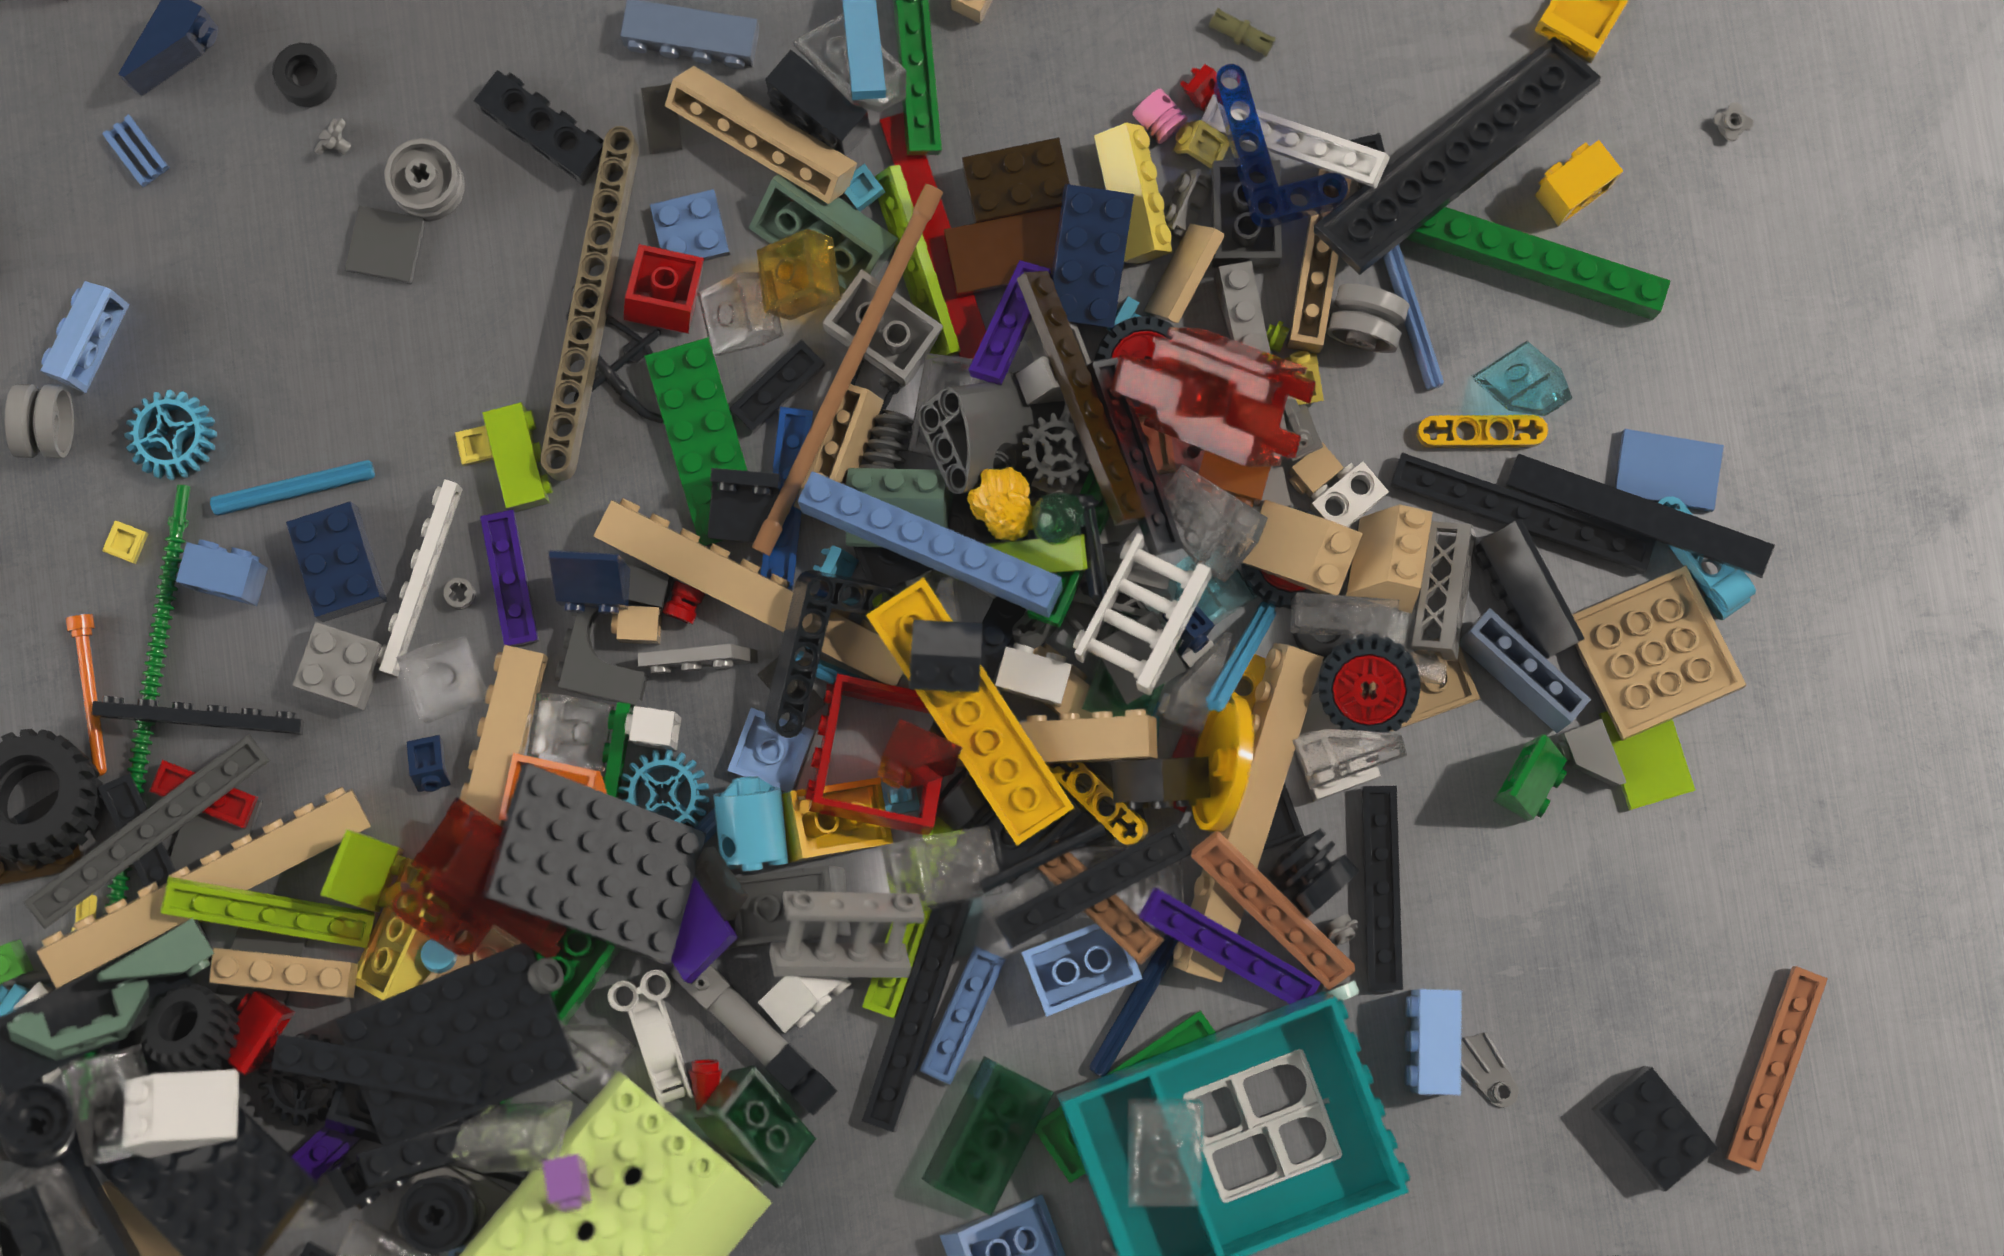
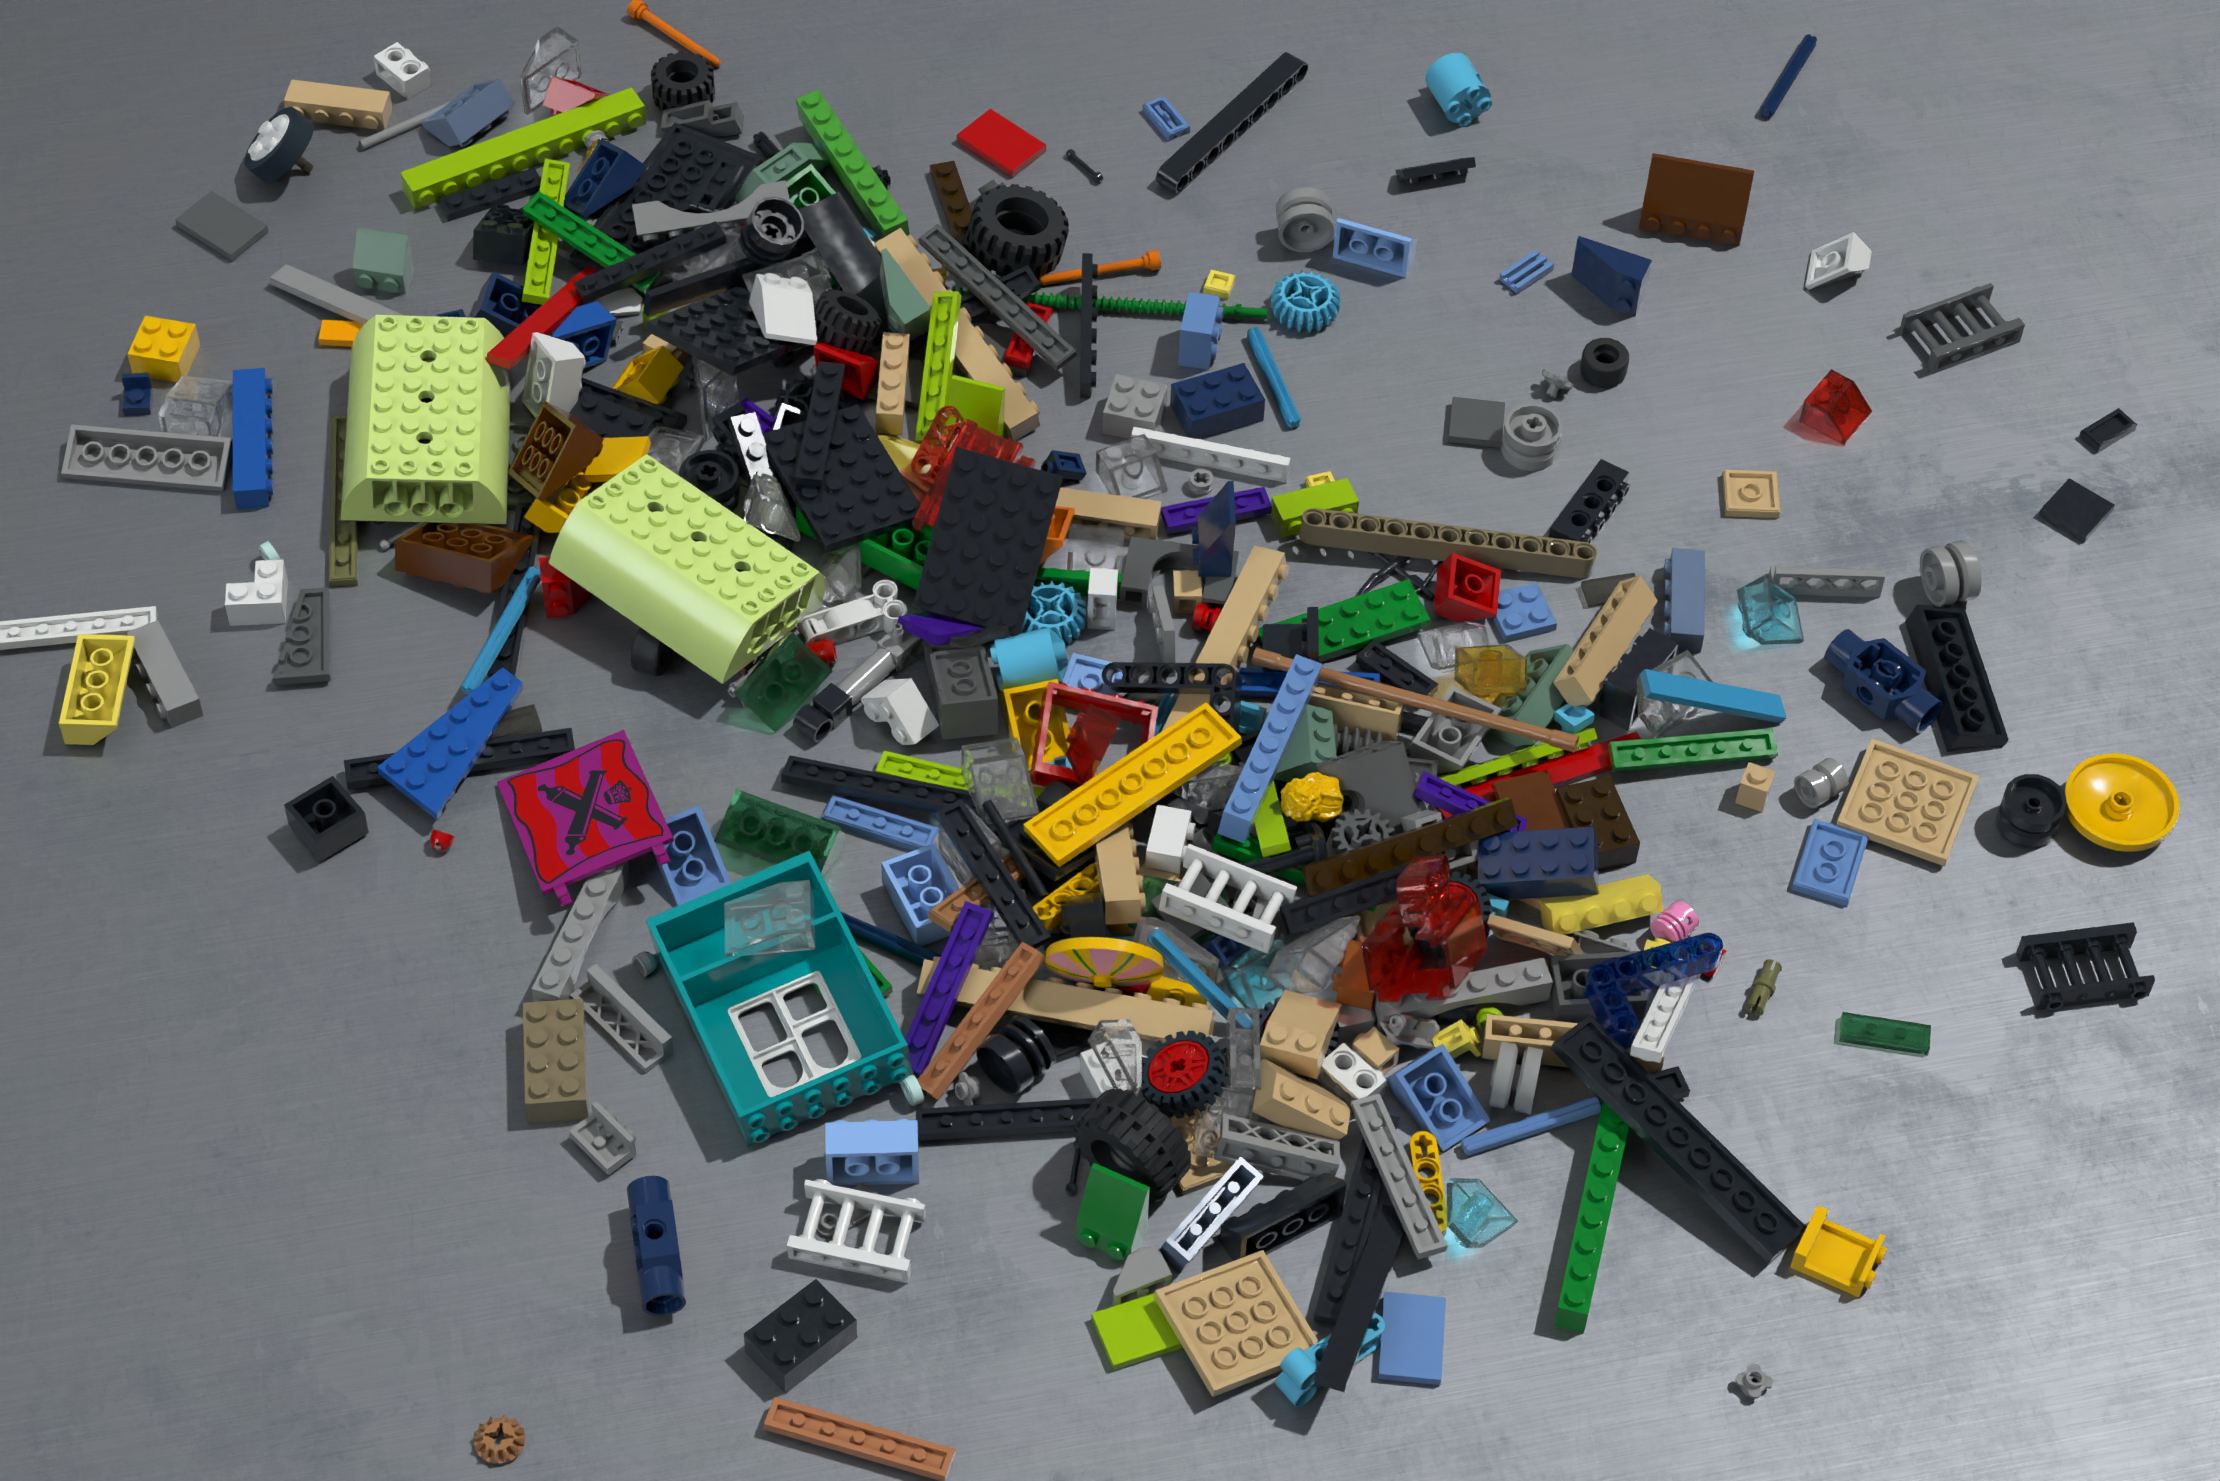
camera: 85 degrees right, 30 degrees down
sand green slope [7,979,149,1061] -> none
medium azure tile [421,937,457,973] -> none
dark grey tile [528,957,564,994] -> none
medium lavender brick [542,1153,592,1213] -> none
light grey fence [769,891,925,978] -> none
black slope [909,620,982,692] -> none
clear green hair [1031,492,1085,545] -> none
yellow brick [1535,140,1623,226] -> none
none -> white fence [787,1179,926,1283]
none -> black hinge [1065,1141,1081,1196]
none -> black tyre [1074,1088,1191,1204]
none -> light grey plate [1350,1093,1448,1260]
none -> medium blue slope [1385,1044,1491,1152]

